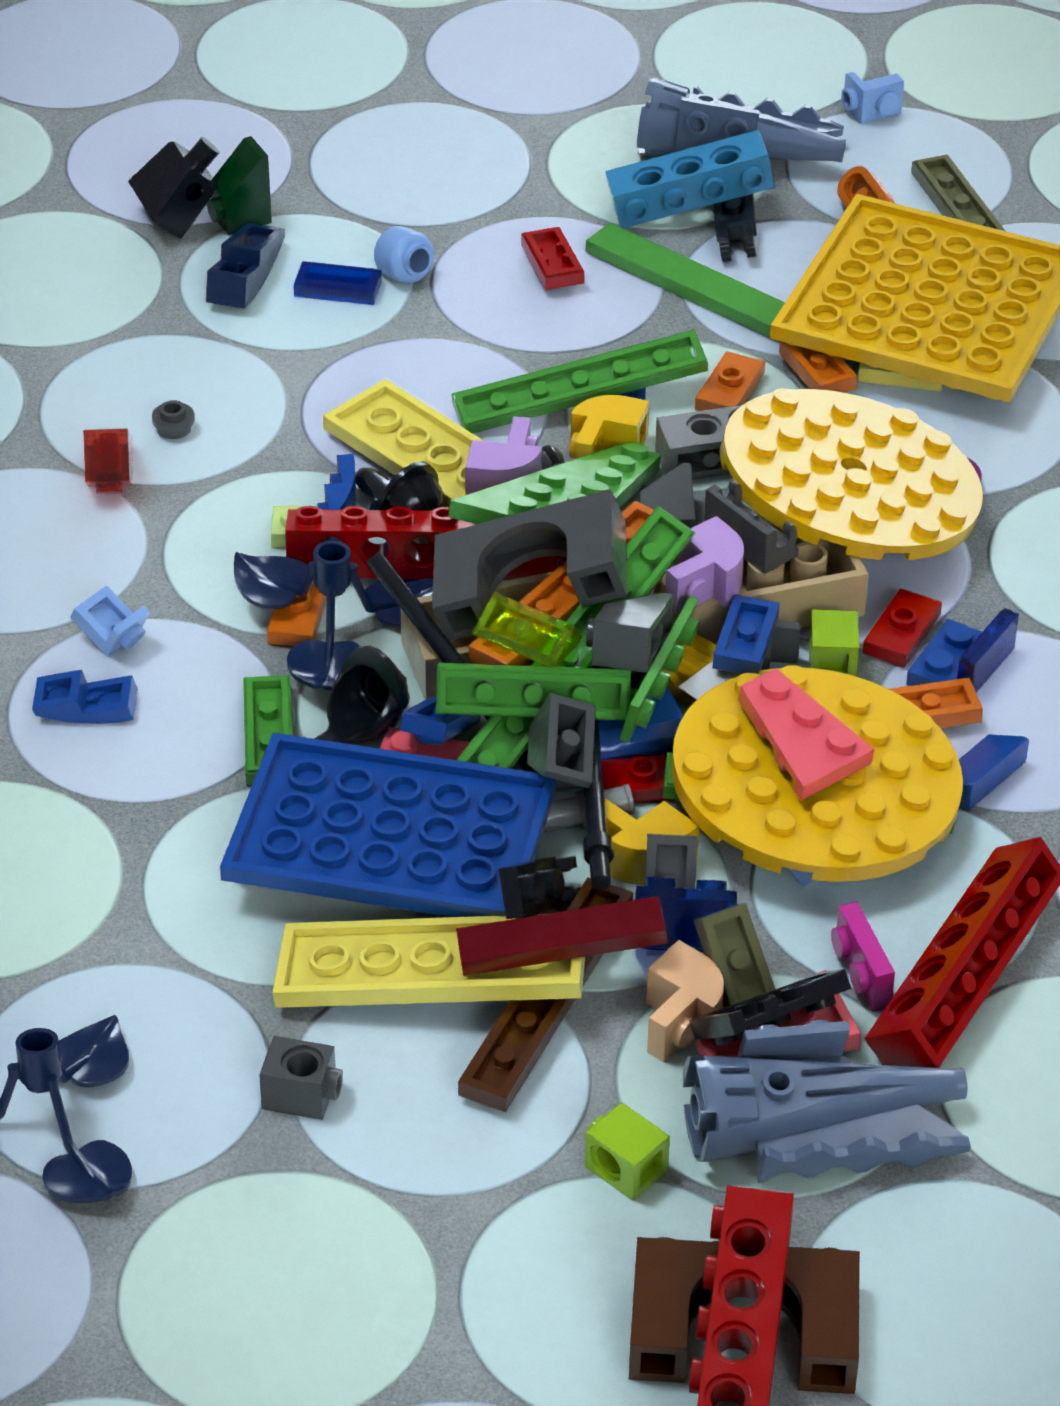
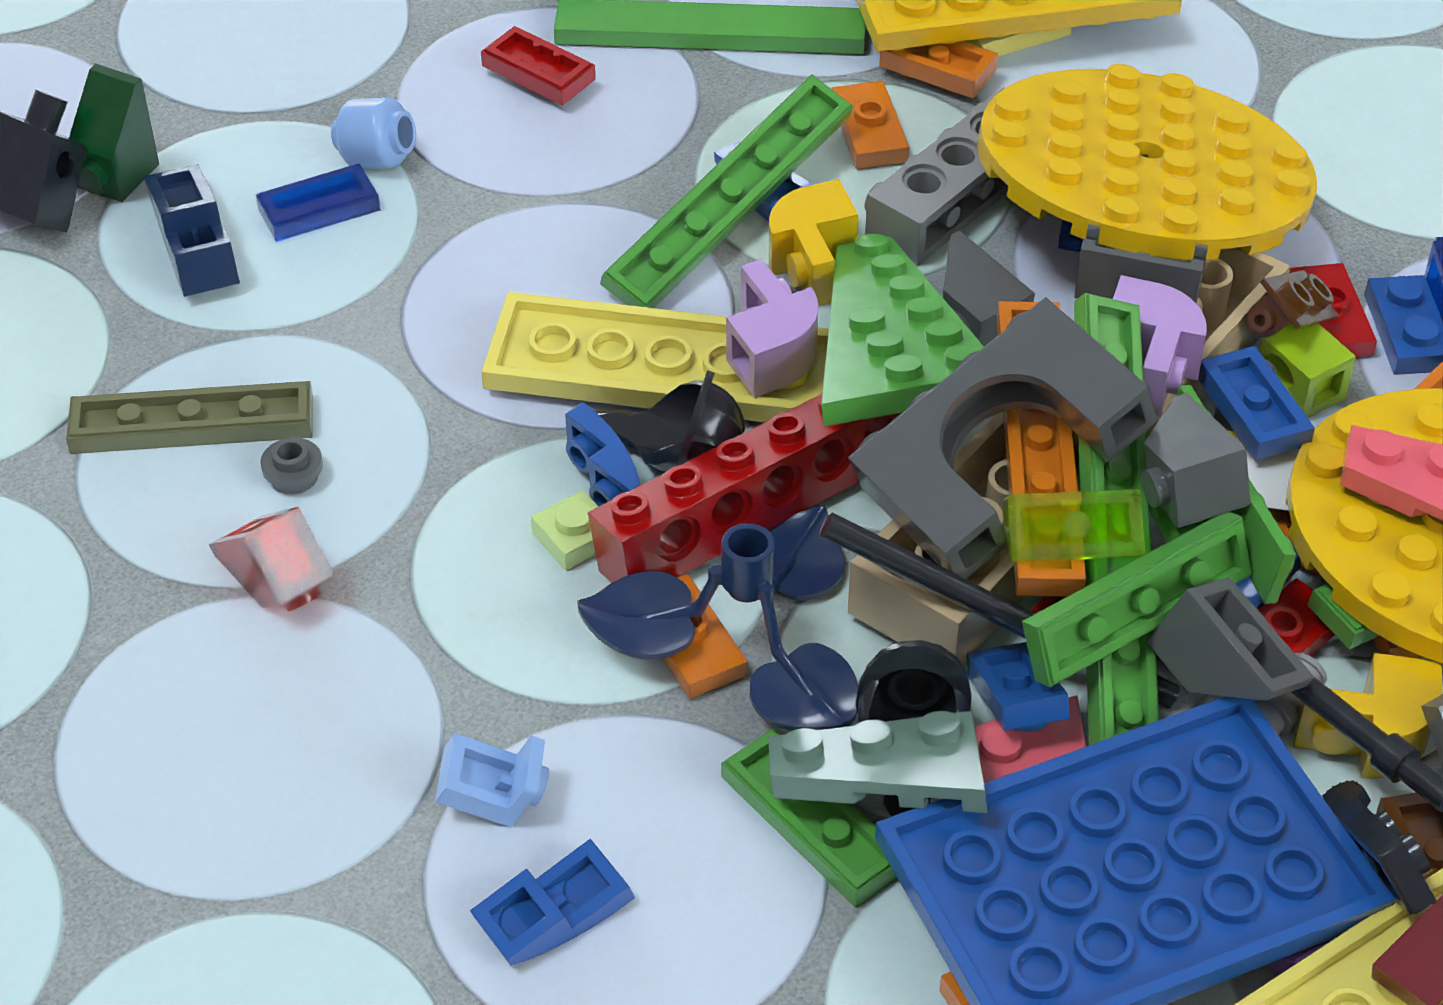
camera: 35 degrees left, 5 degrees up
none -> olive tile [66,381,313,454]
none -> sand green wing [768,711,988,813]
none -> reddish brown hinge [1247,270,1340,338]

